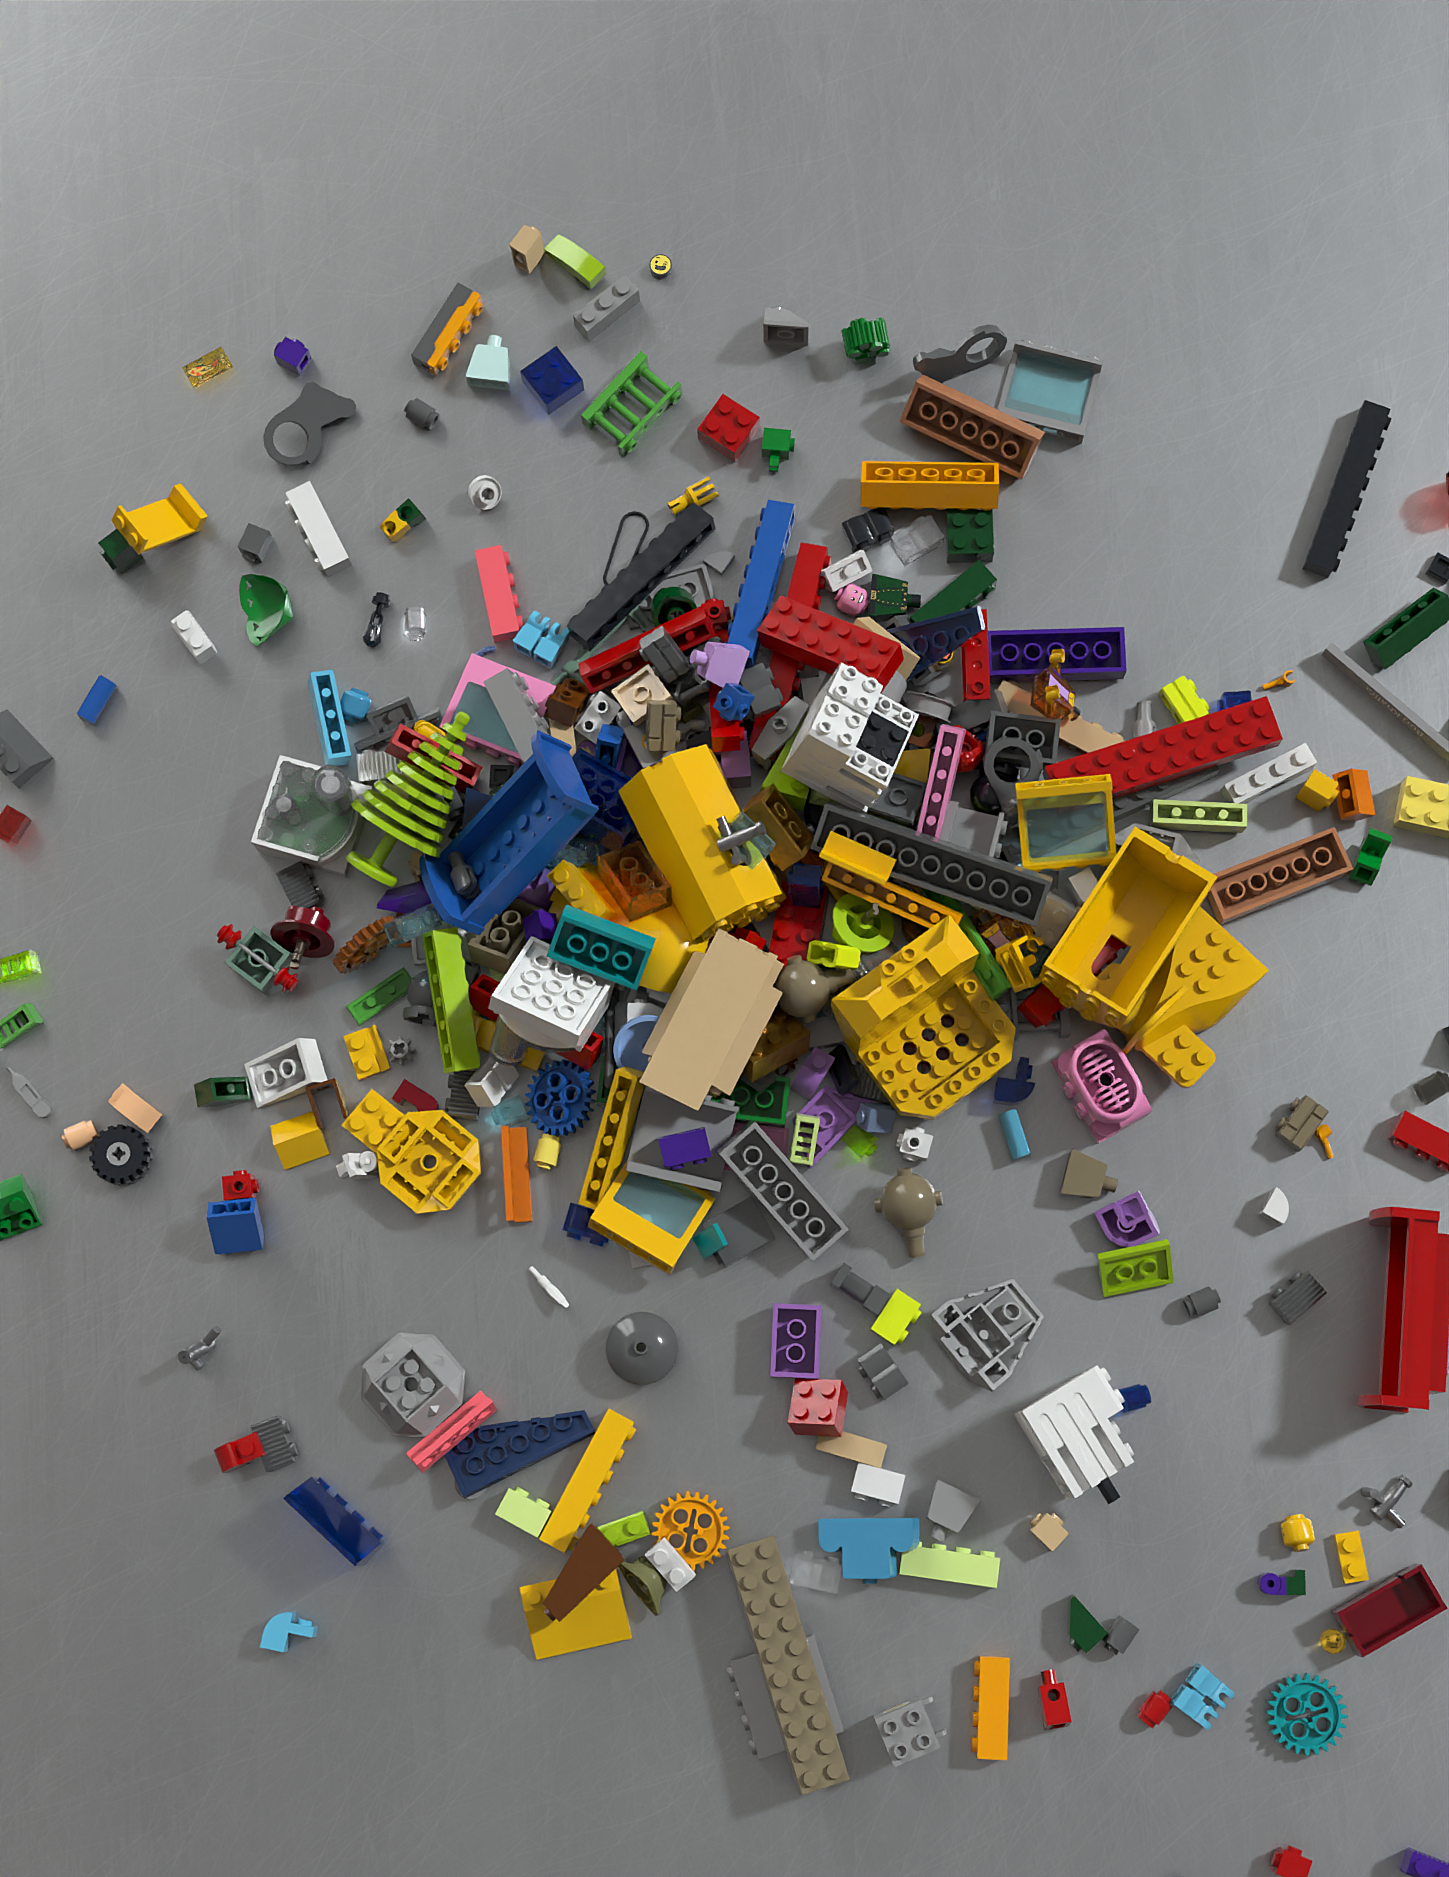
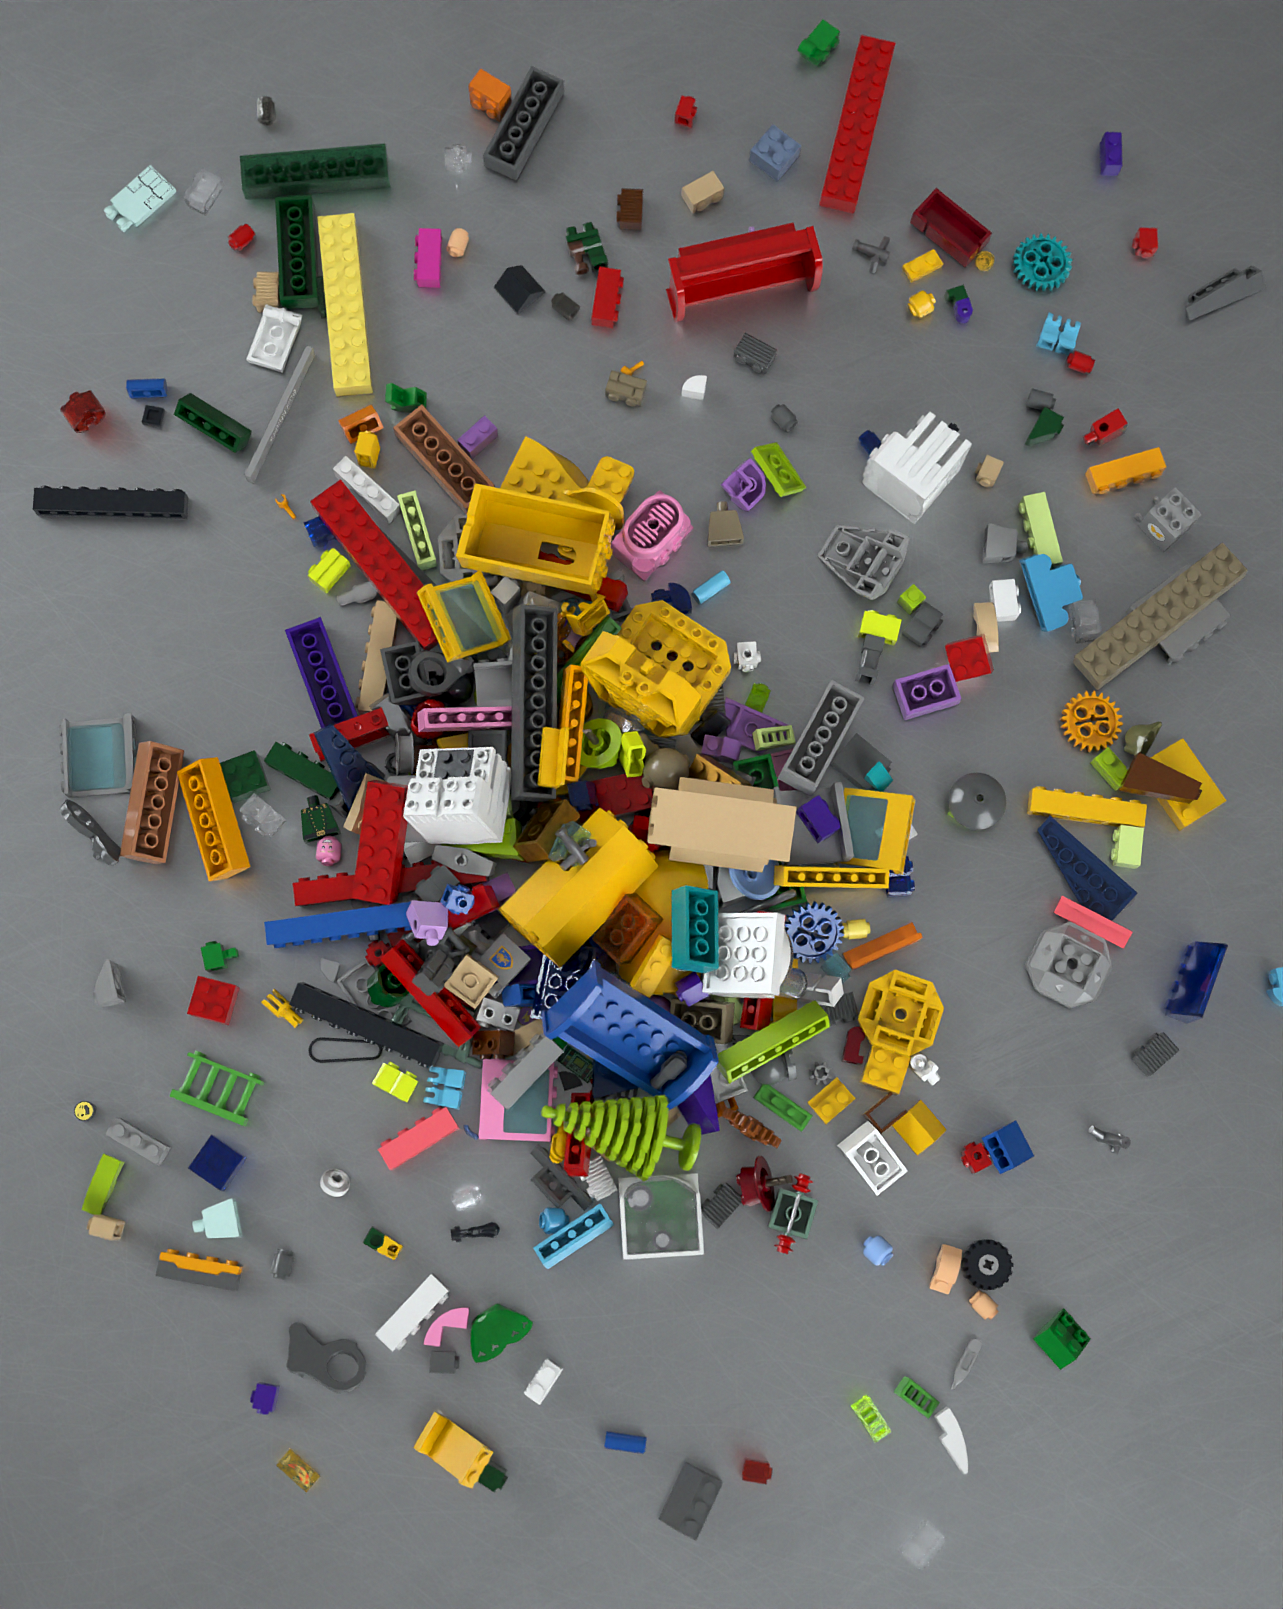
camera: 120 degrees left, 0 degrees up
dark green slope [194,1076,252,1107] -> none
red brick [214,1432,266,1474] -> none
clear light blue brick [382,903,443,946] -> none
white hand [529,1266,569,1308] -> none
dark tan brick [645,700,681,751] -> none
white plate [645,1537,696,1592] -> none
white panel [821,550,873,592] -> none
green brick [841,317,890,363] -> none
black brick [842,507,894,552] -> none
sand blue brick [856,1102,896,1133] -> none
dark tan piece [875,1167,943,1258] -> none
clear orange torso [1030,649,1081,721] -> none
none -> neon yellow brick [372,1061,419,1103]
none -> bright pink brick [424,1307,470,1347]
none -> medium lavender brick [457,415,498,459]
none -> light blue head [863,1236,893,1266]
none -> lime brick [897,584,926,615]

